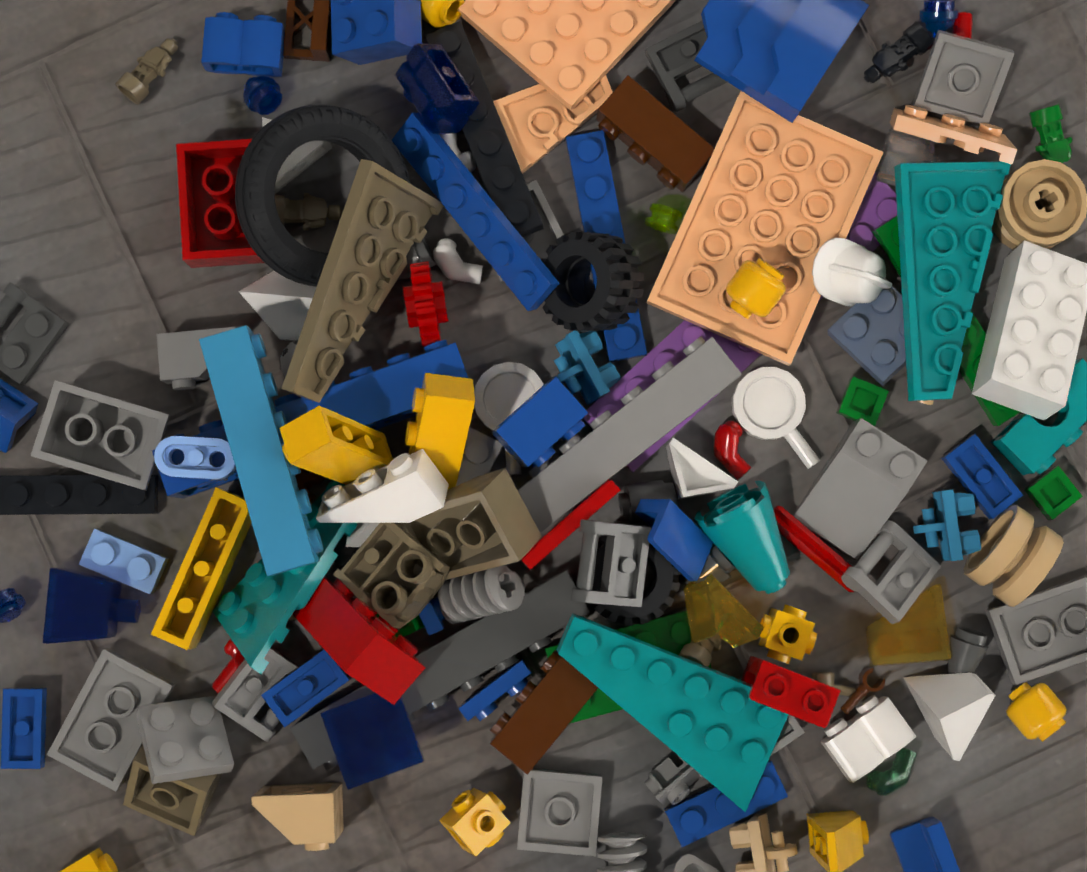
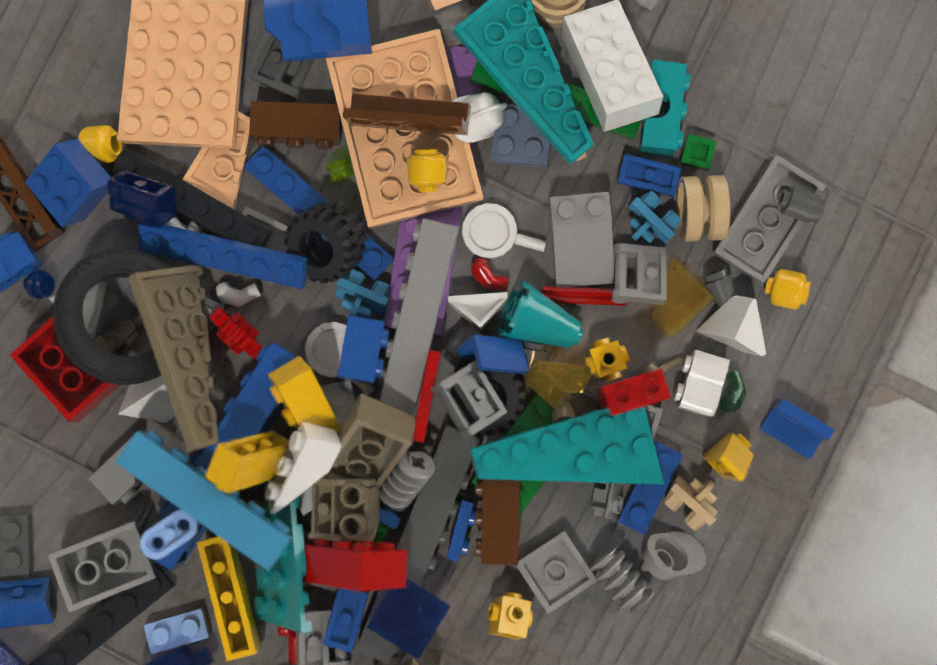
camera: 35 degrees left, 0 degrees up
green plate [836,376,889,426] -> none
reddish brown hand [841,667,885,714] -> none
none -> reddish brown fence [343,94,471,135]

